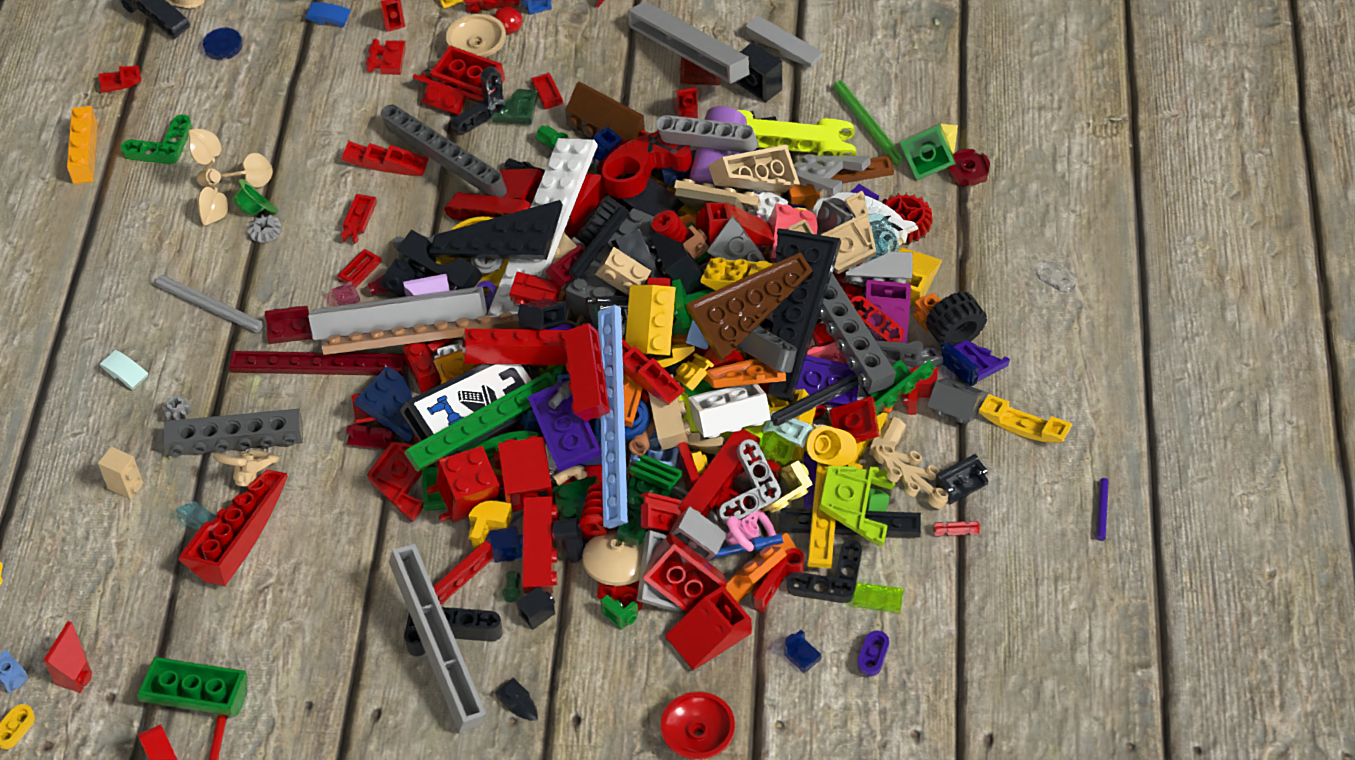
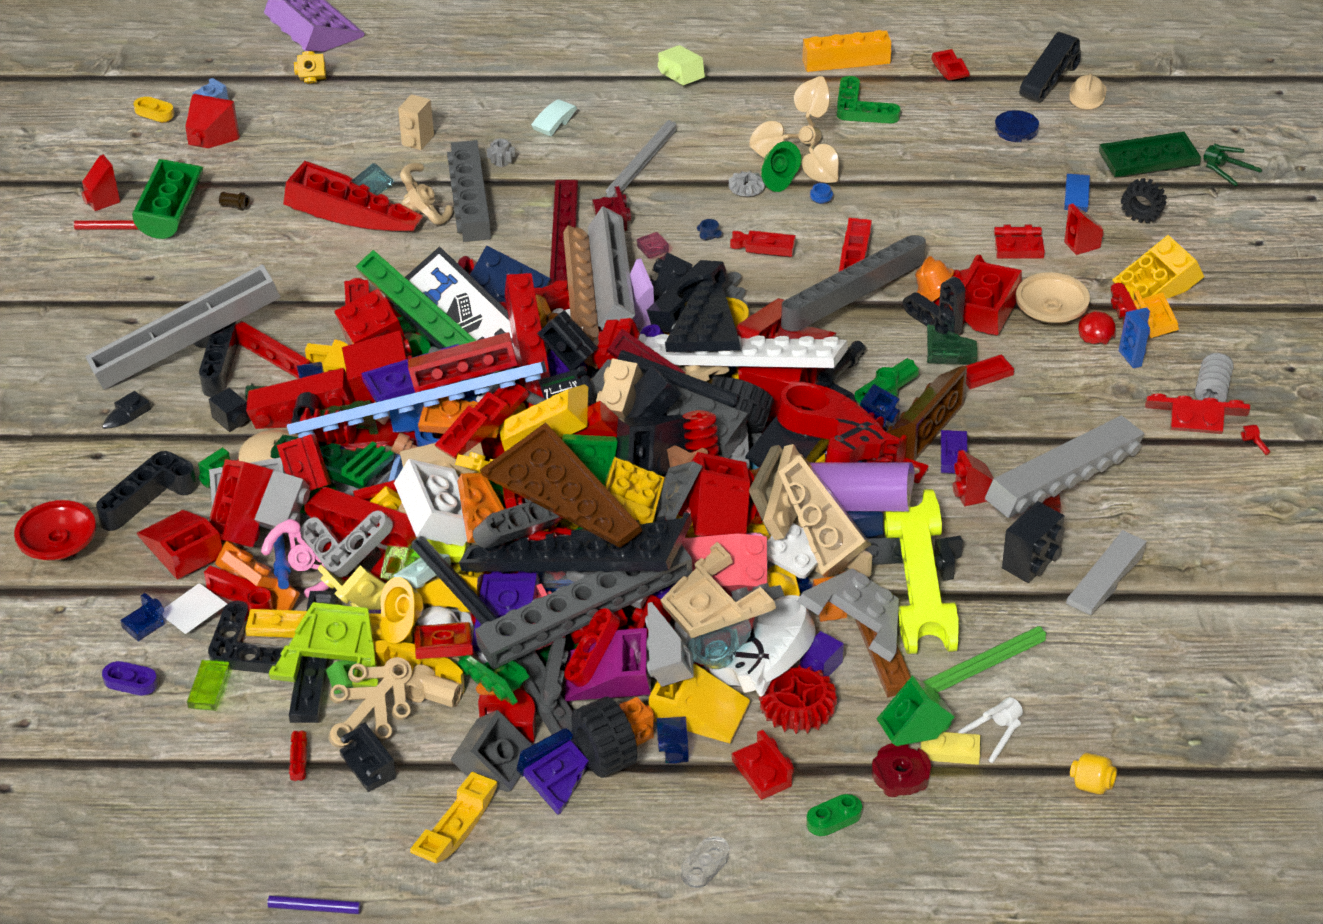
camera: 85 degrees right, 10 degrees down
red tile [337,249,382,290] -> none
light grey beam [656,115,758,153] -> none
none -> black beam [96,451,197,531]
none -> white sticker [158,583,227,634]
none -> dark brown pin [219,192,250,210]
none -> red bracket [344,278,370,305]
none -> clear blue brick [657,716,689,764]
none -> yellowish green brick [658,45,705,85]
none -> dark blue plate [697,219,722,240]
none -> red bracket [732,729,794,800]
none -> green plate [806,794,862,836]
none -> blue plate [810,183,833,204]
none -> orange piece [915,256,955,302]
none -> dark purple plate [940,430,967,474]
none -> white plant [958,697,1023,763]
none -> yellow head [1070,753,1117,795]

